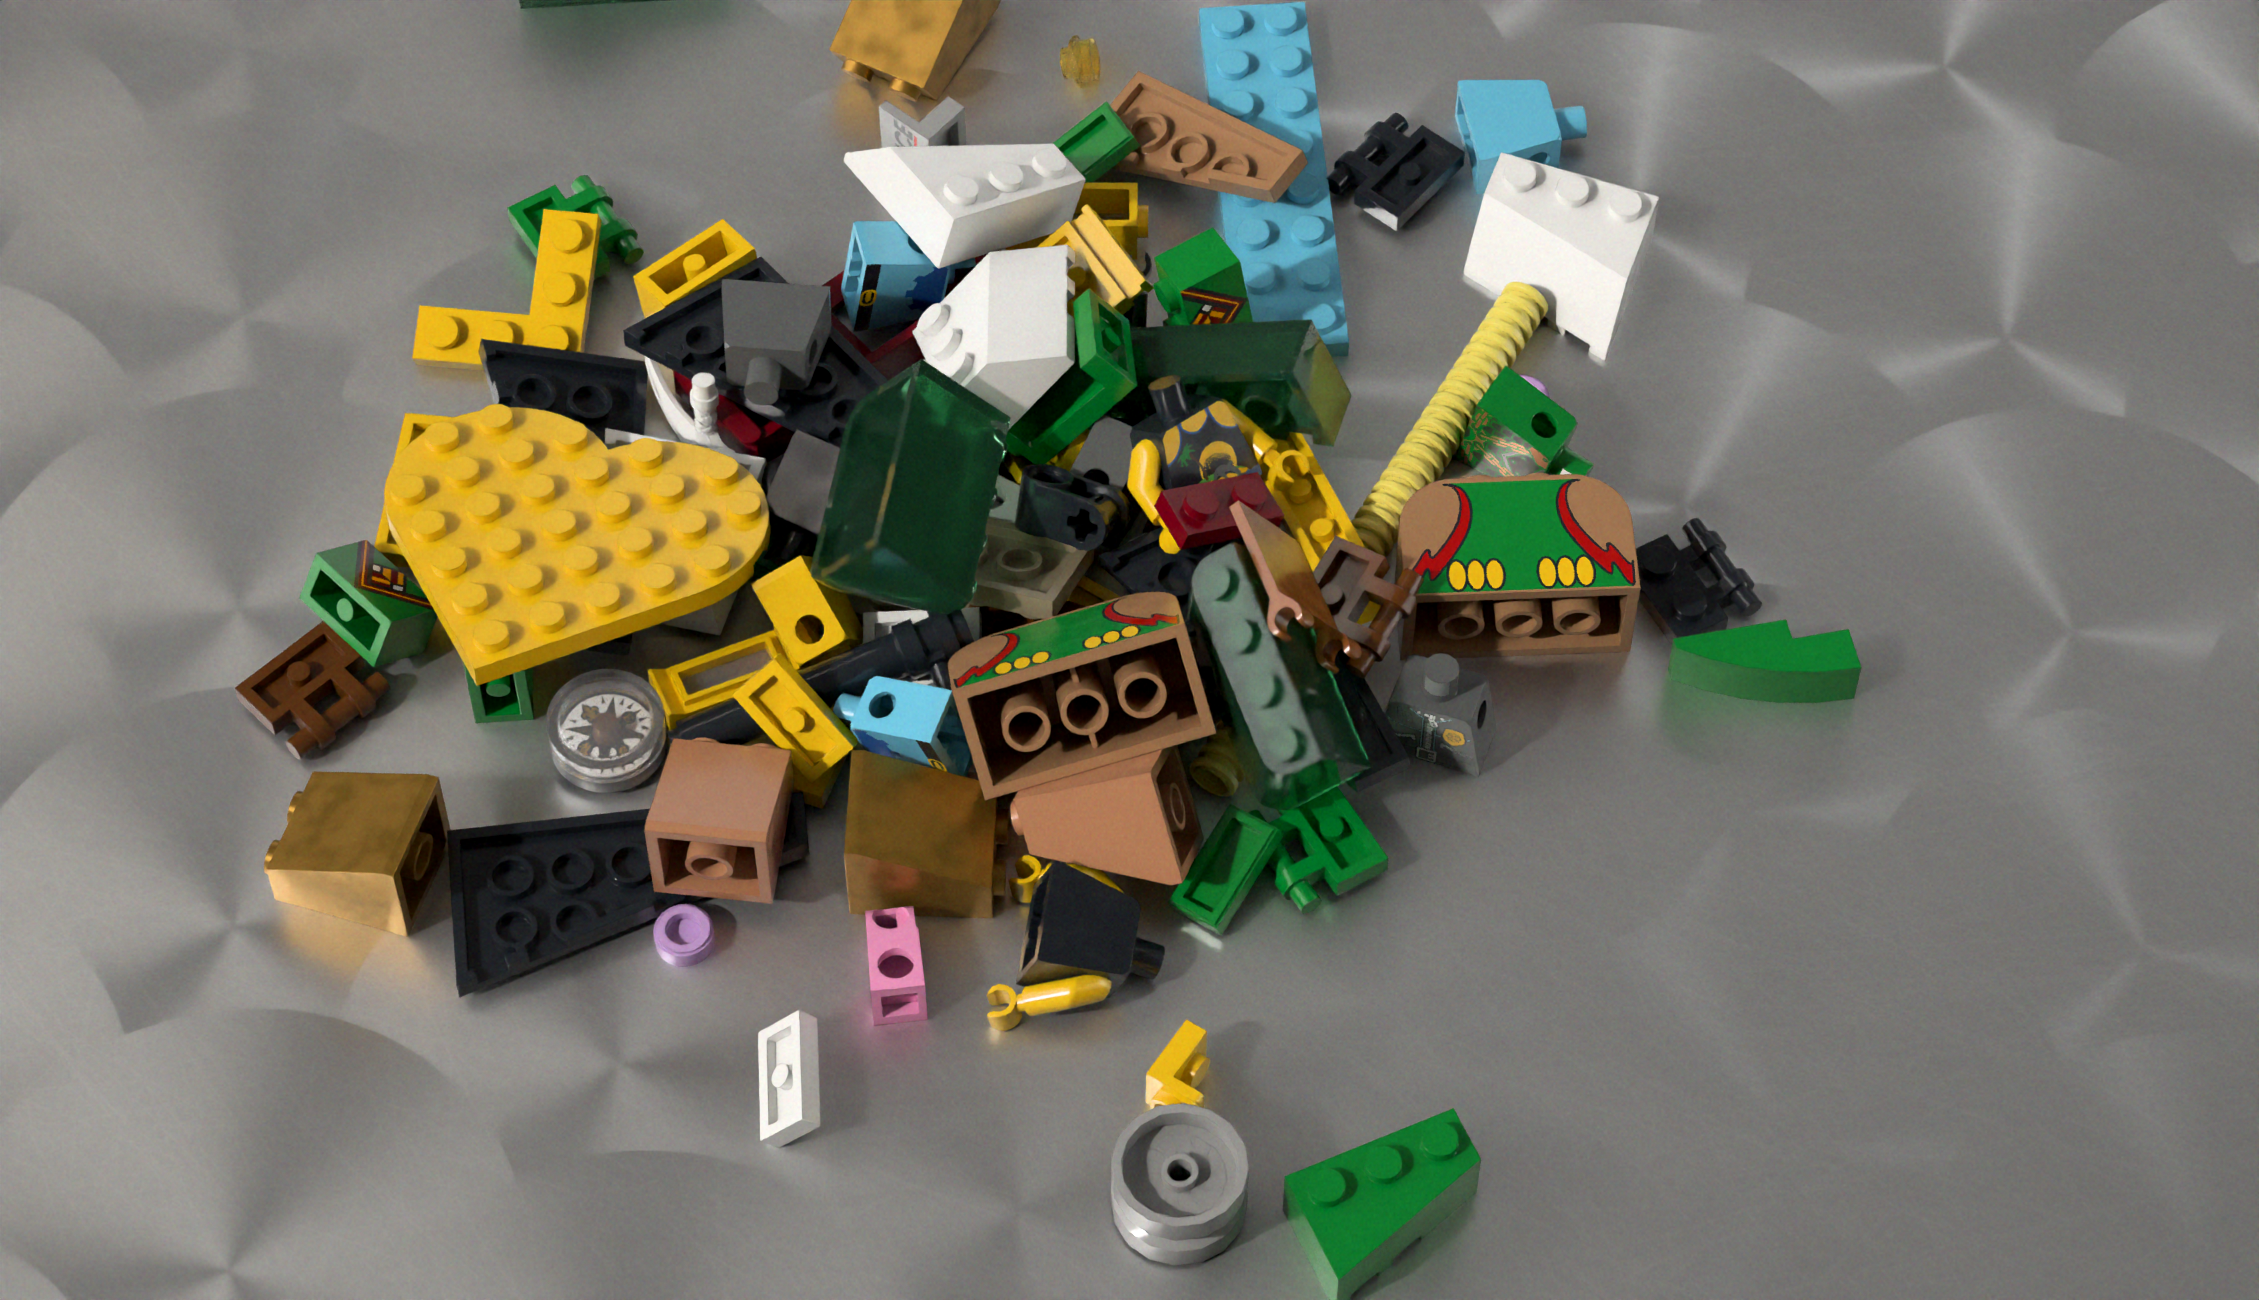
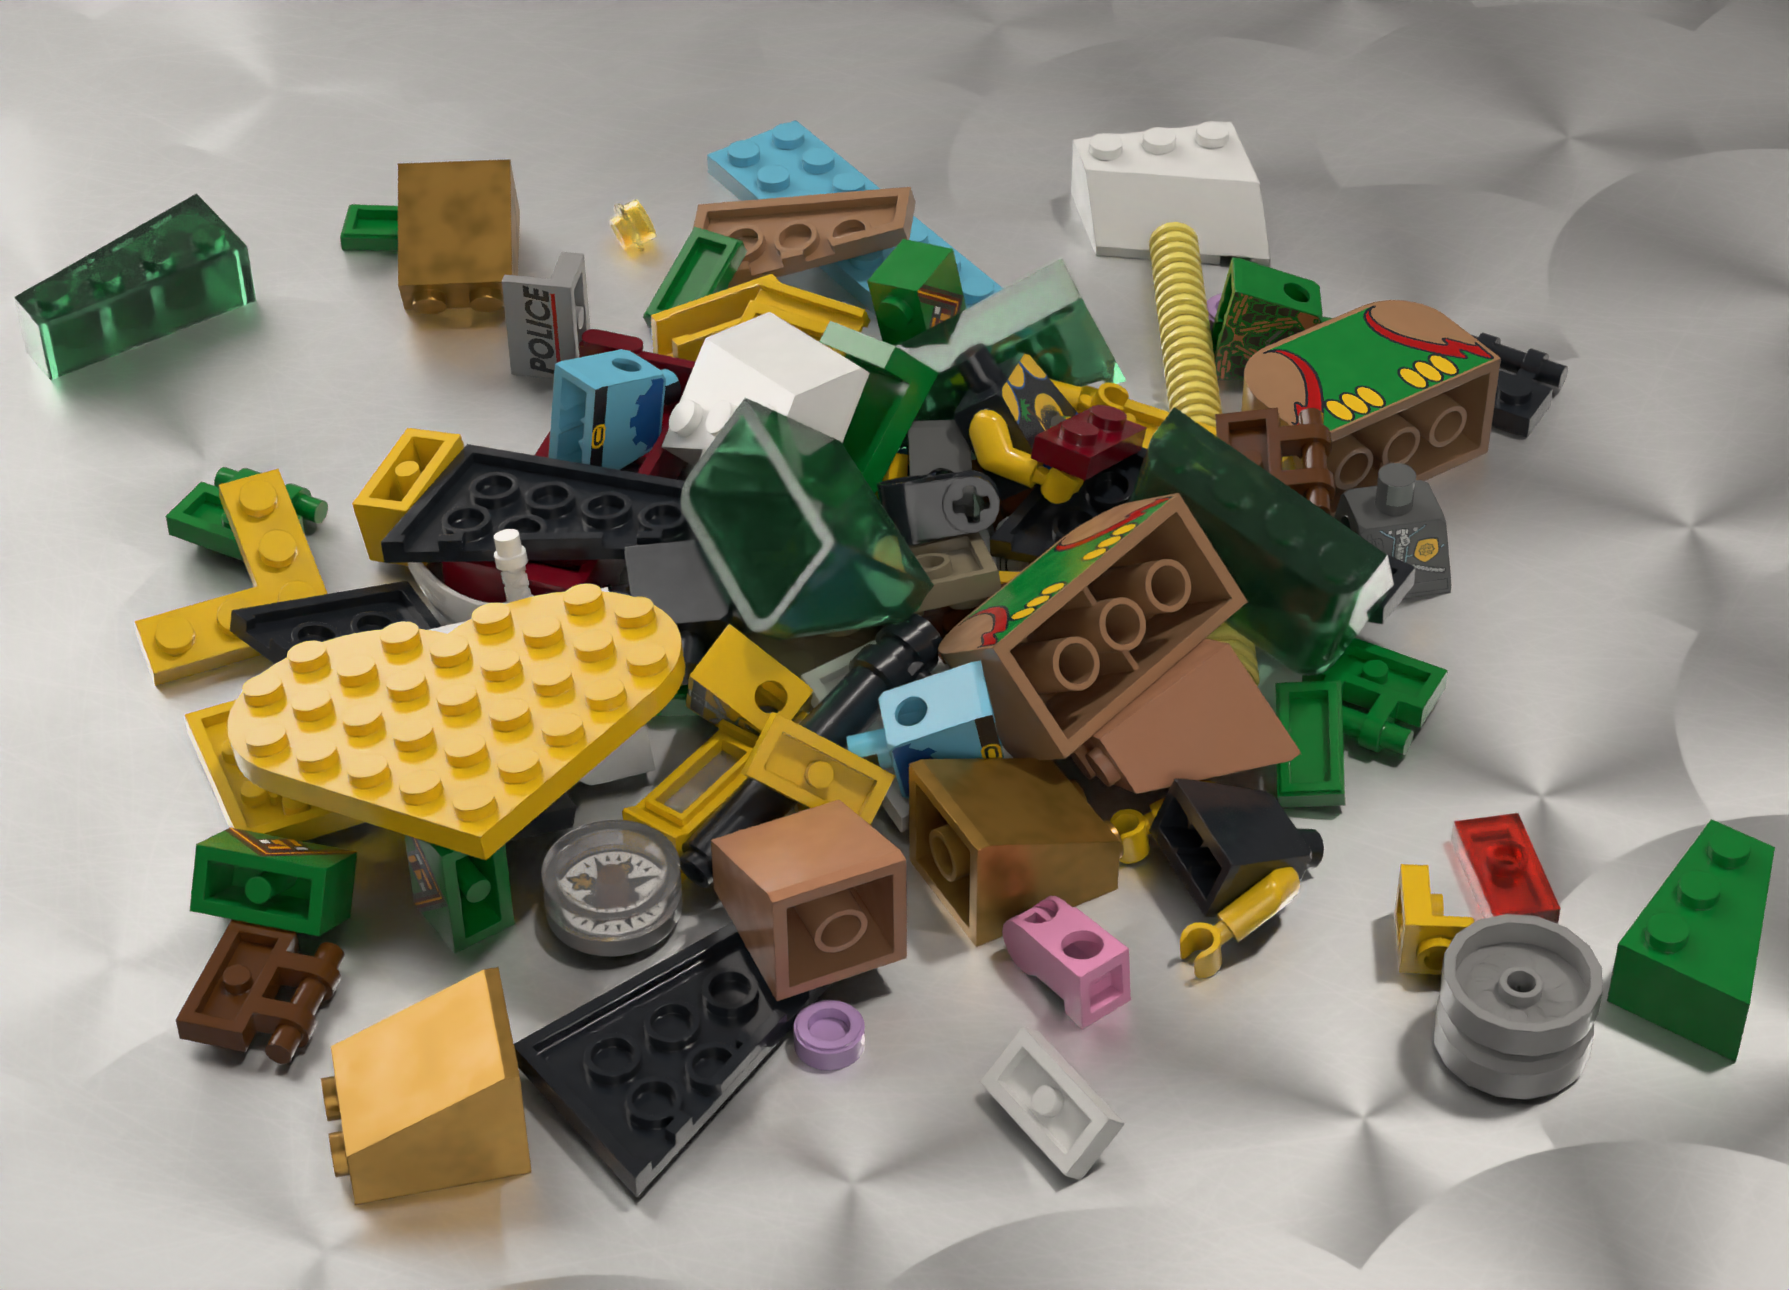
camera: 30 degrees left, 15 degrees down
dark grey torso [721,279,831,405] -> none
white wedge [844,144,1086,269] -> none
dark orange flag [1229,500,1362,674] -> none
black plate [1326,113,1465,231] -> none
medium azure torso [1455,80,1587,194] -> none
green slope [1668,619,1862,703] -> none
none -> clear red plate [1451,813,1561,924]

